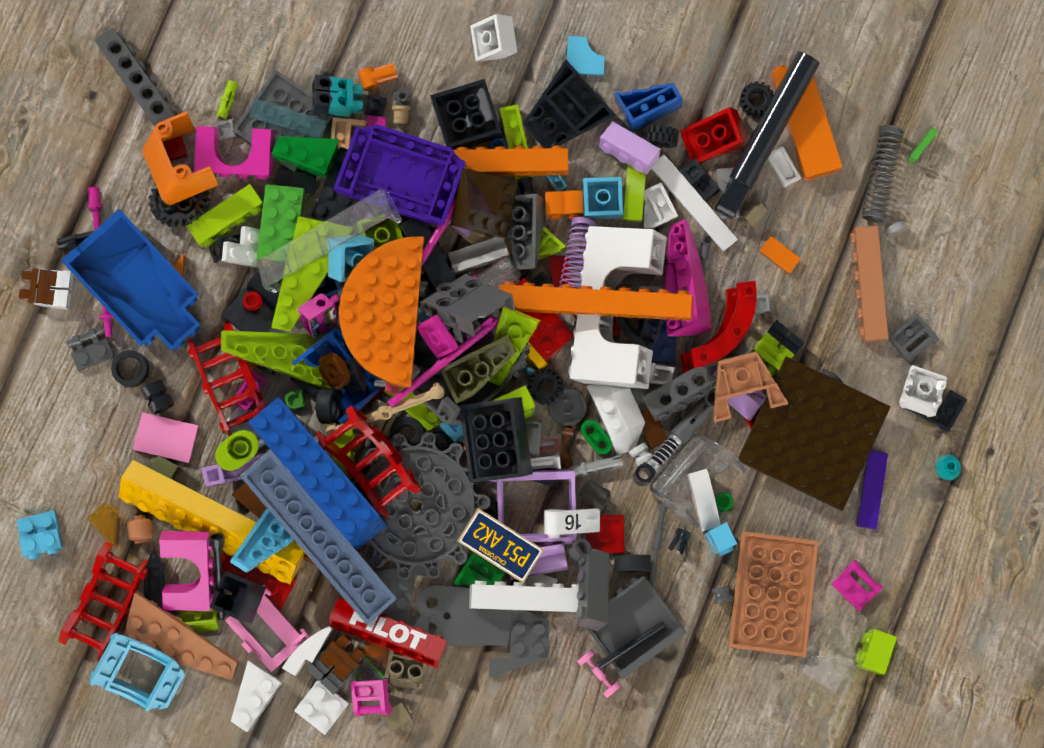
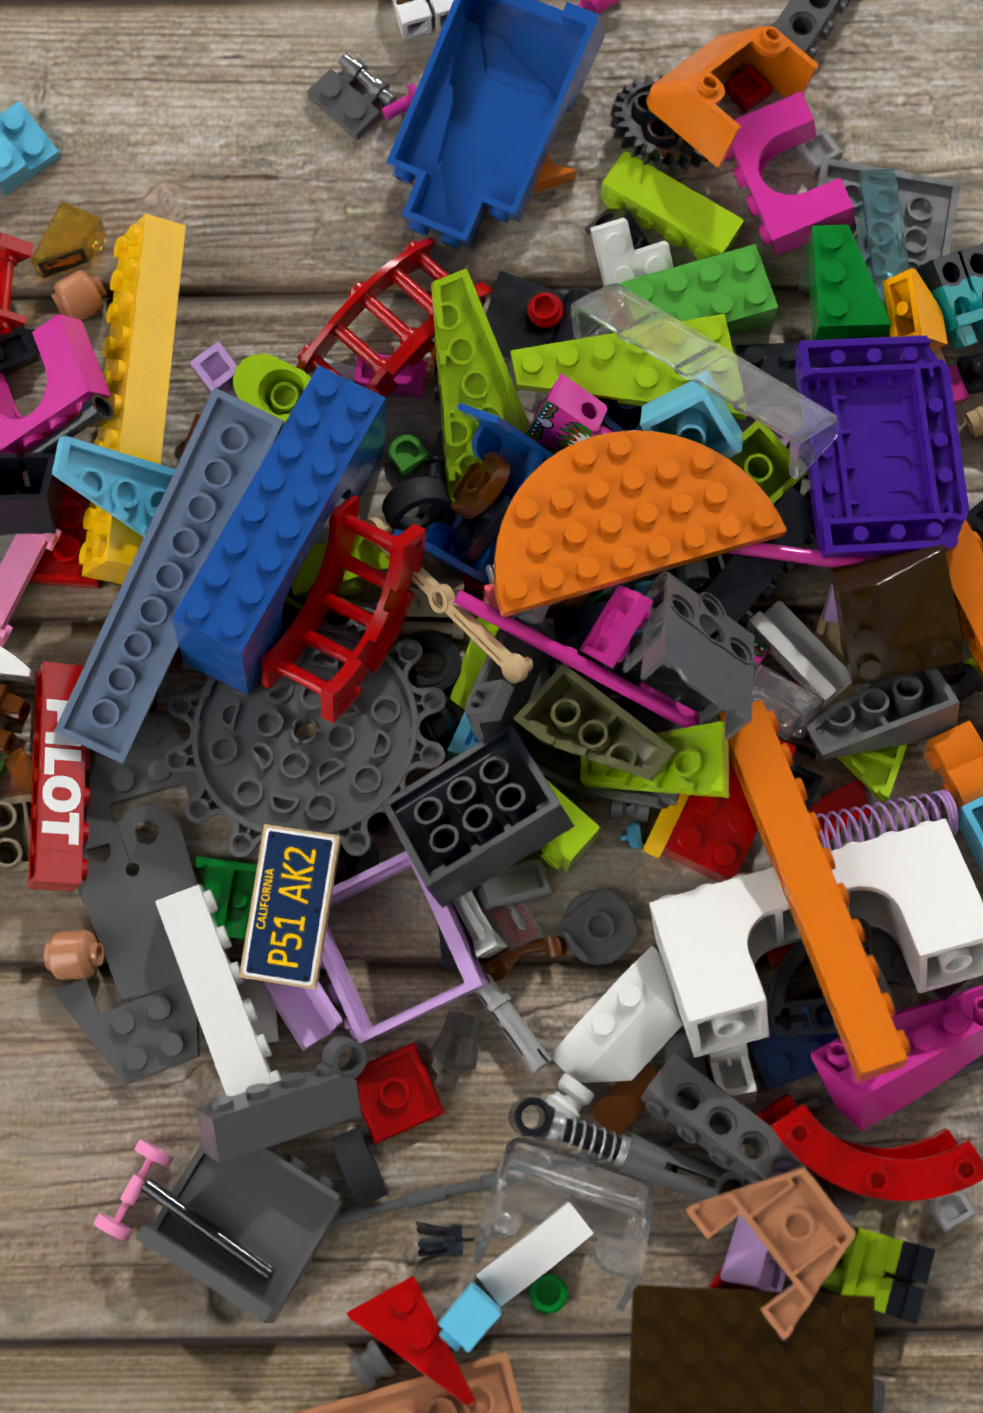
camera: 70 degrees right, 5 degrees down
black tyre [111,350,150,388] -> none
bright pink tile [133,412,199,463] -> none
black wheel [140,379,175,415] -> none
olive brick [148,455,180,480] -> none
lime pin [216,80,239,120] -> none
black slope [276,169,317,194] -> none
black tyre [528,368,565,406] -> none
white door [544,508,600,538] -> none
green plate [581,420,612,455] -> none
none -> nougat head [44,930,104,980]
none -> red wing [347,1276,477,1407]
none -> light orange slope [882,268,948,351]

